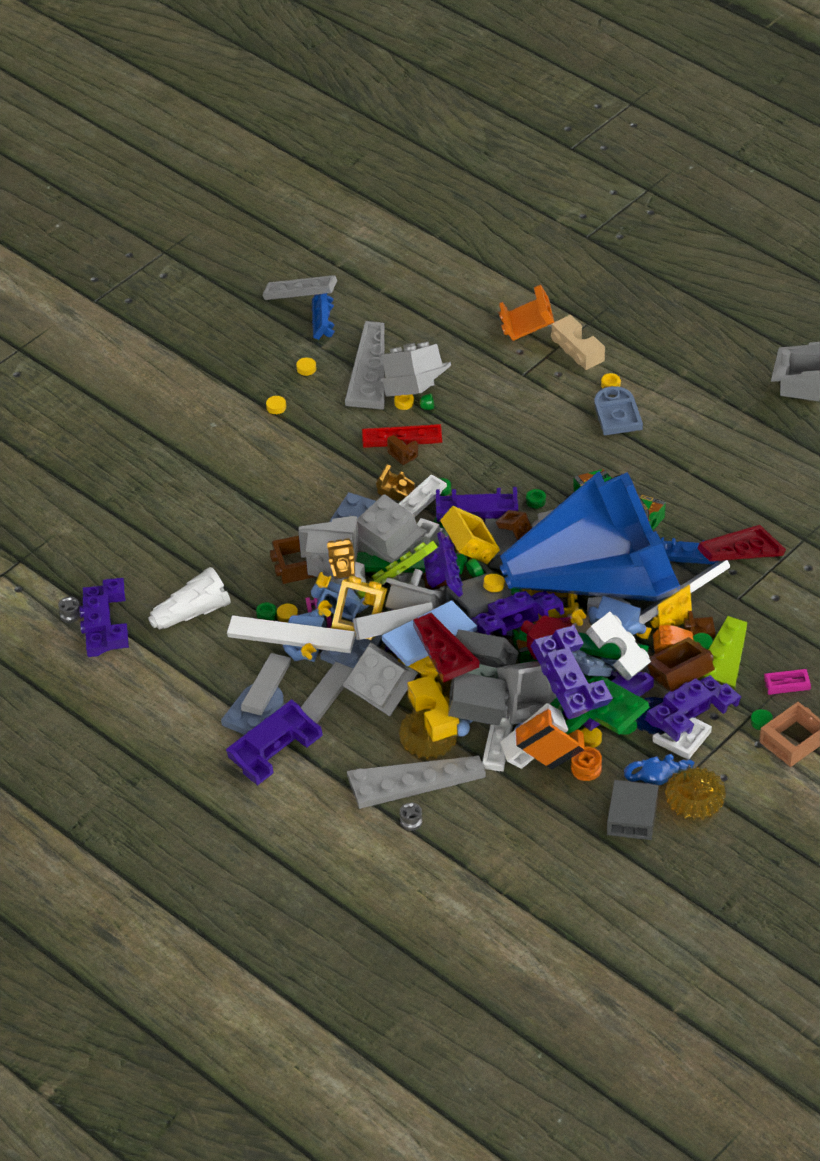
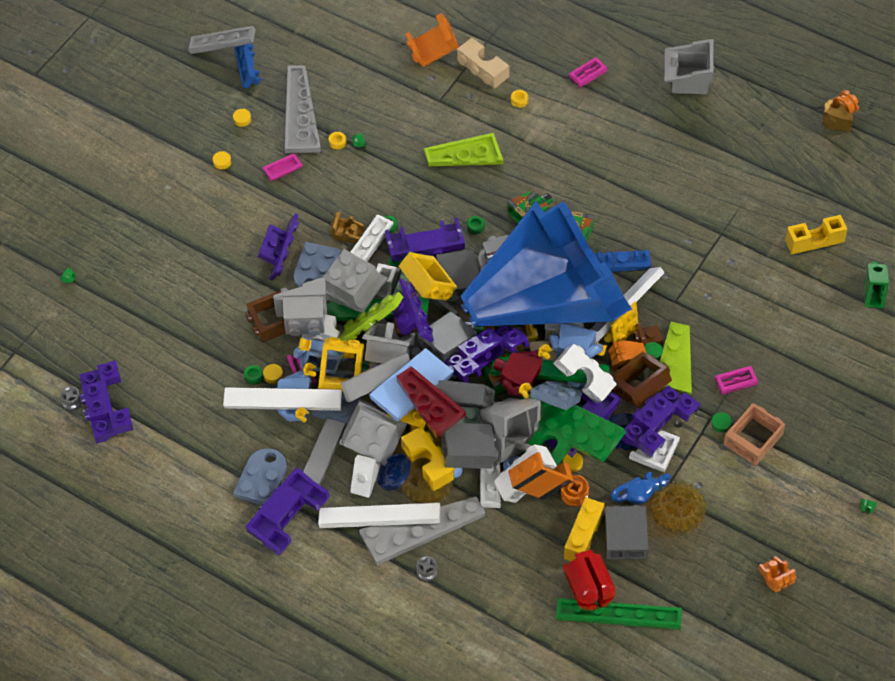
camera: 10 degrees left, 10 degrees up
white cone [148,567,231,630] -> none
light grey tile [241,653,291,716] -> none
pearl gold hand [327,538,355,580] -> none
red tile [362,424,442,448] -> none
light grey piece [382,341,451,397] -> none
reddish brown bracket [387,435,418,465] -> none
green tile [466,558,484,578] -> none
yellow tile [483,574,505,592] -> none
reddish brown bracket [496,510,532,540] -> none
dark purple bracket [531,625,613,719] -> none
sand blue plate [595,386,643,435] -> none
dark red wing [697,525,786,561] -> none
none -> green hinge [59,267,76,284]
none -> dark purple bracket [257,213,299,280]
none -> dark pink tile [262,153,303,181]
none -> white tile [318,503,441,528]
none -> white brick [350,455,380,498]
none -> clear blue tile [377,453,411,491]
none -> lime wing [424,133,503,166]
none -> green tile [556,598,682,630]
none -> red cylinder [563,550,616,611]
none -> yellow arch [564,497,604,561]
none -> dark pink tile [569,57,607,88]
none -> orange hand [758,556,796,593]

